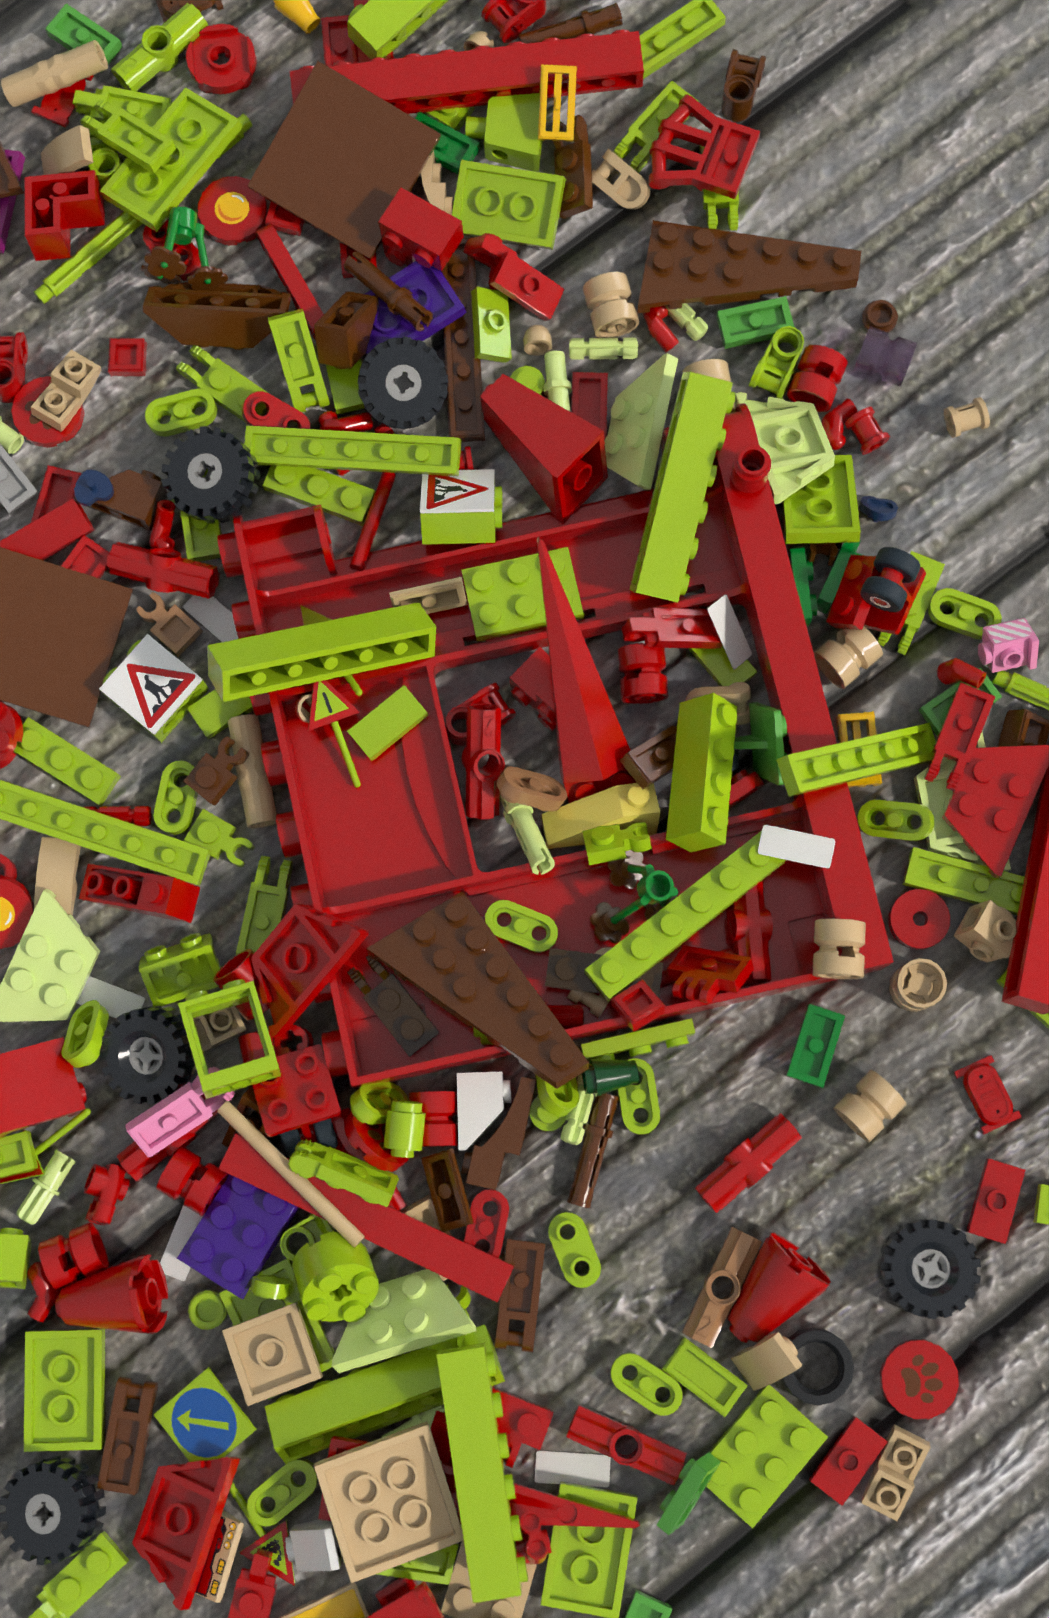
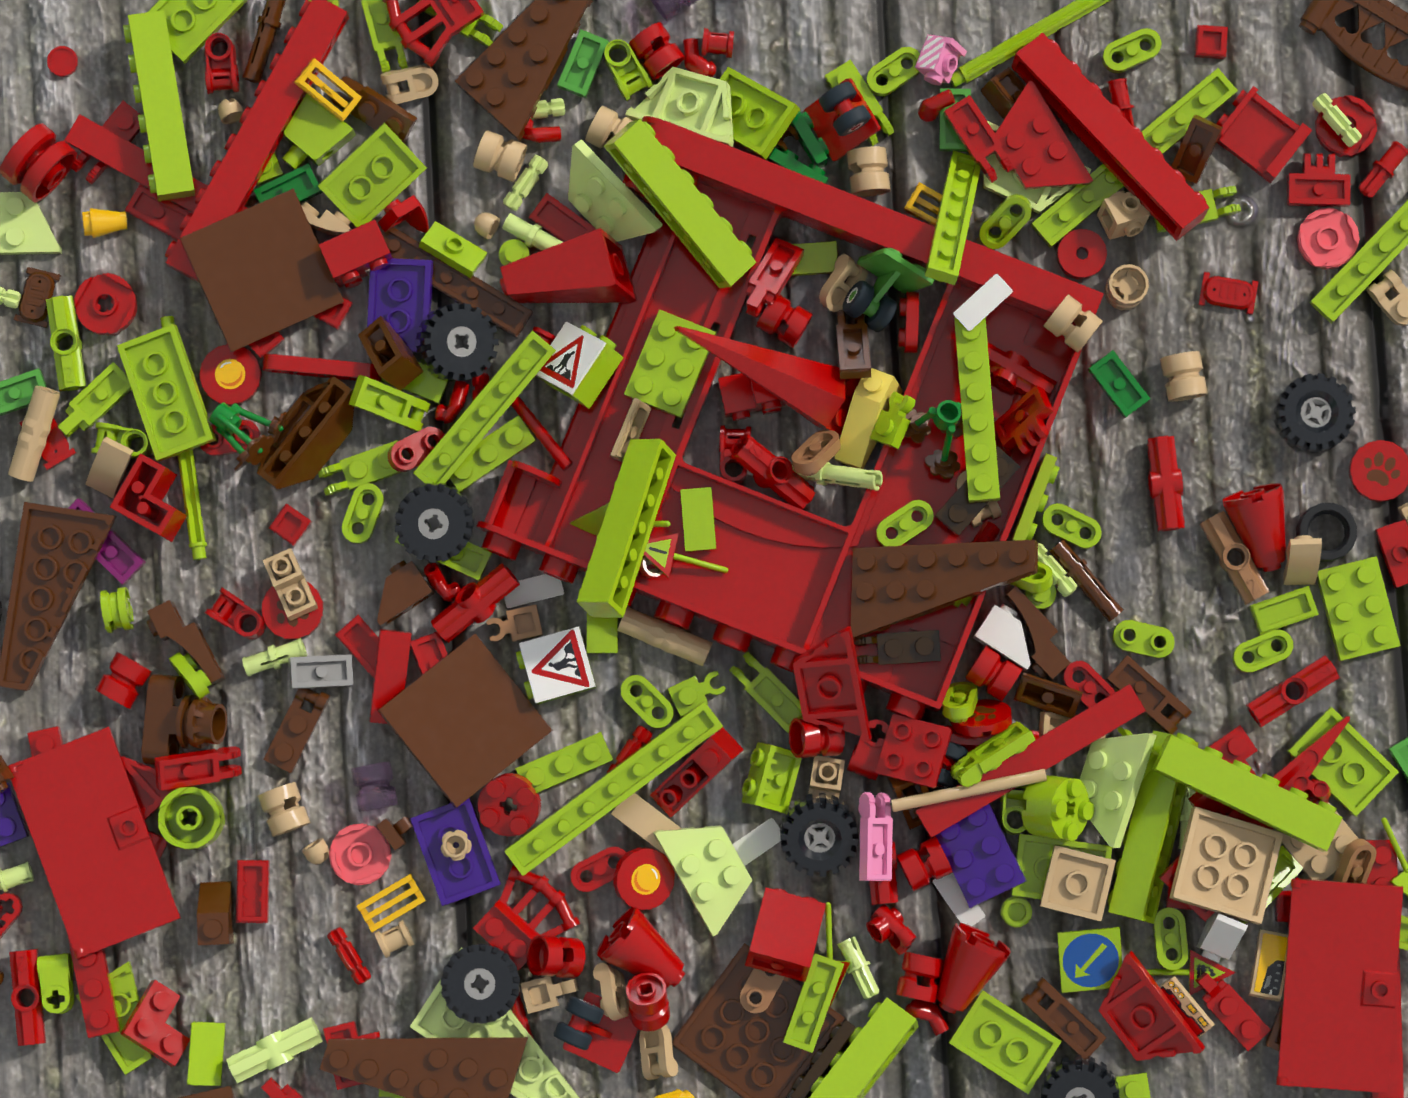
camera: 60 degrees left, 5 degrees up
lime plate [62,1000,109,1068] -> none
dark blue piece [74,469,114,506] -> none
lime hinge [80,99,176,174] -> none
lime window [178,979,281,1099] -> none
reddish brown plate [184,736,249,806] -> none
lime tile [250,1275,291,1299] -> none
reddish brown pin [344,251,433,332] -> none
lime brick [384,1100,426,1158] -> none
red plate [489,251,565,321] -> none
white sticker [535,1451,611,1487] -> none
dark green cone [581,1059,639,1097] -> none
red tile [611,979,666,1032] -> none
bright green plate [656,1452,721,1535] -> none
lime brick [666,692,738,852] -> none
white sticker [708,595,752,669] -> none
red brick [731,445,771,493] -> none
red plate [826,555,881,630] -> none
dark blue piece [859,496,898,523] -> none
red plate [966,1158,1026,1244] -> none

